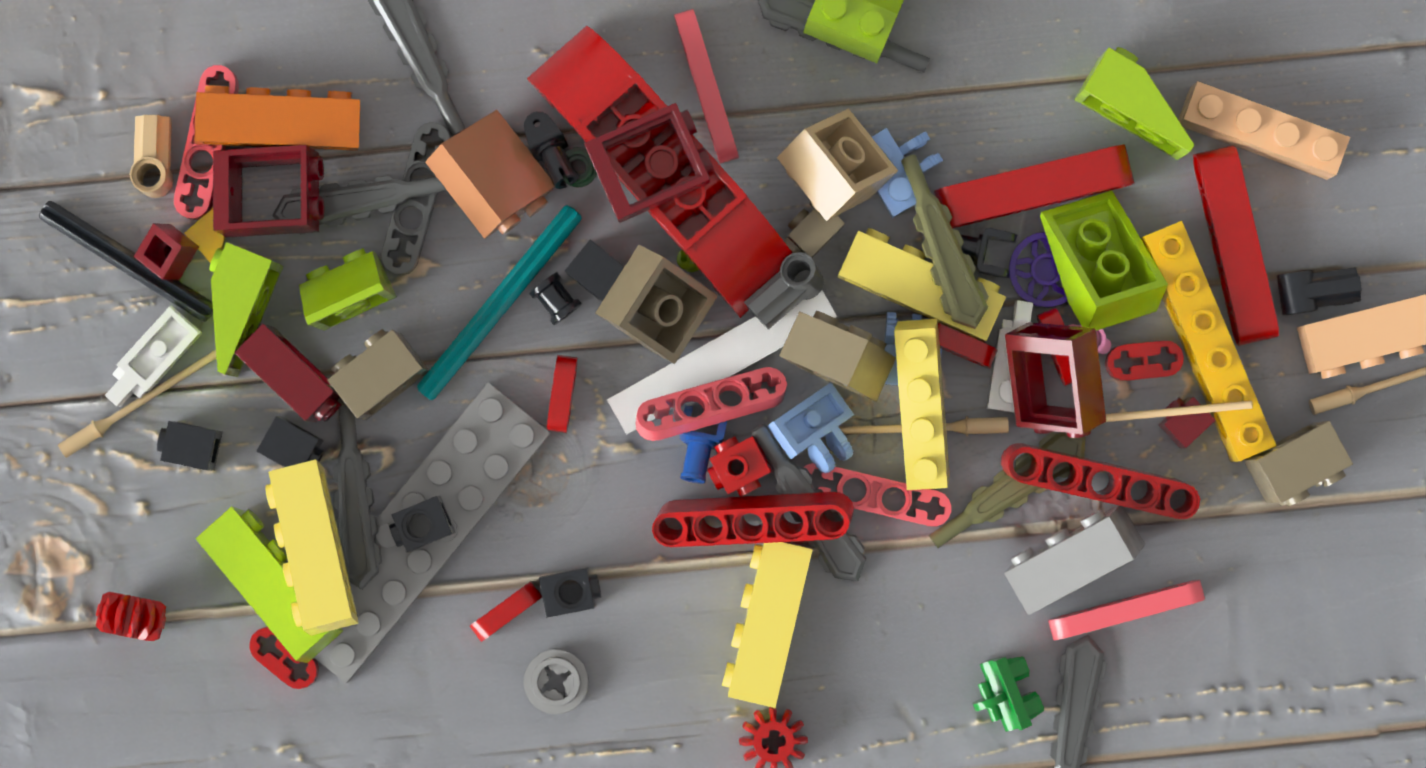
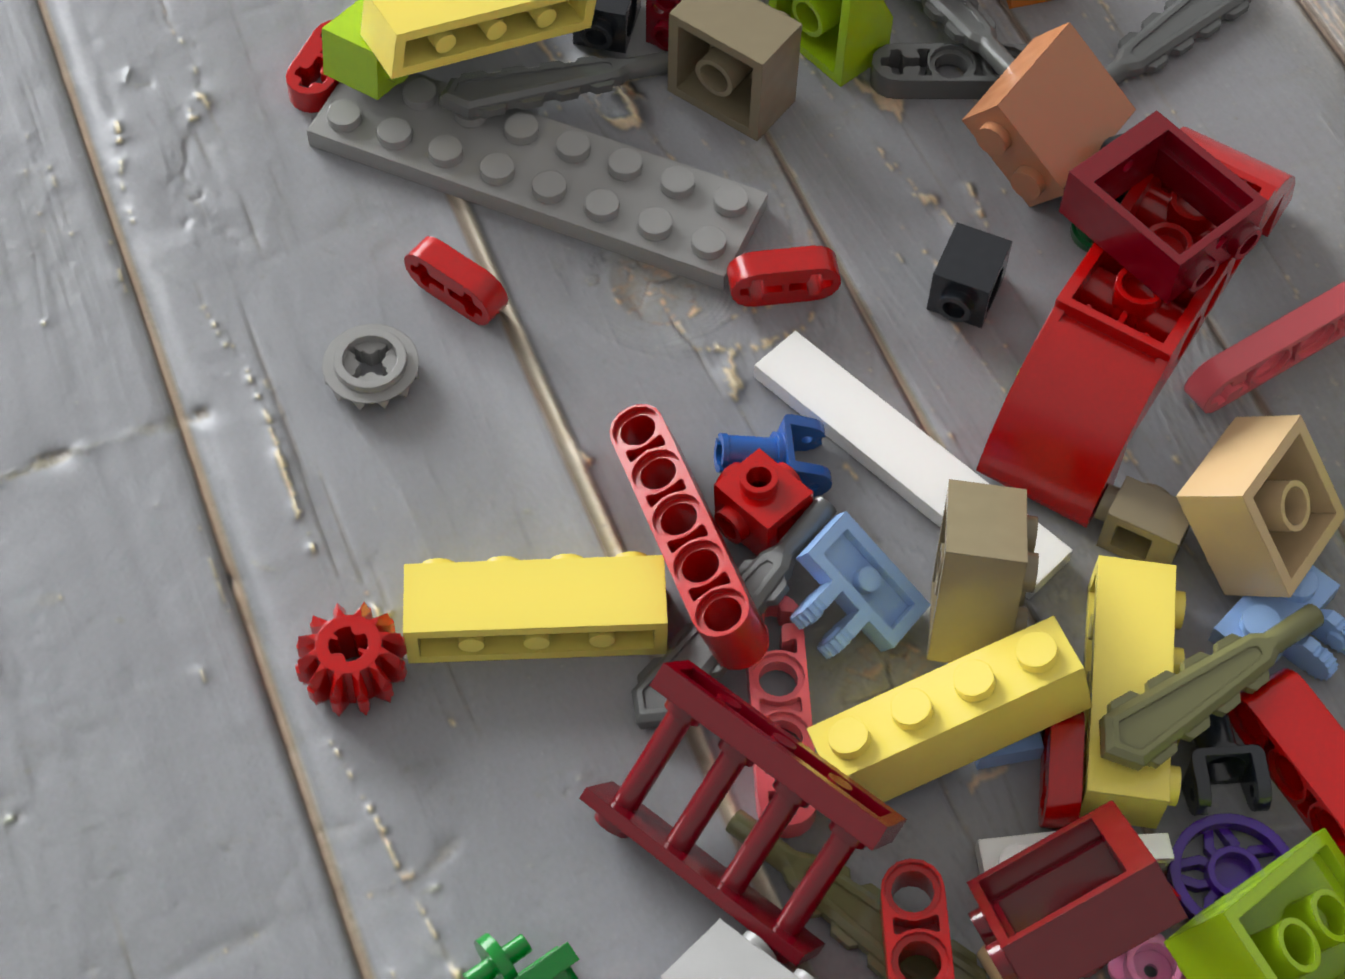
camera: 70 degrees right, 30 degrees down
black brick [389,495,456,552] -> none
teal axle [417,205,582,400] -> none
black bush [529,272,582,325] -> none
black brick [539,567,602,618] -> none
dark tan brick [595,245,718,364] -> none
coral beam [635,367,787,441] -> none
dark grey piece [744,252,824,330] -> none
tan piece [839,416,1009,436] -> none
none -> dark red fence [579,660,907,967]

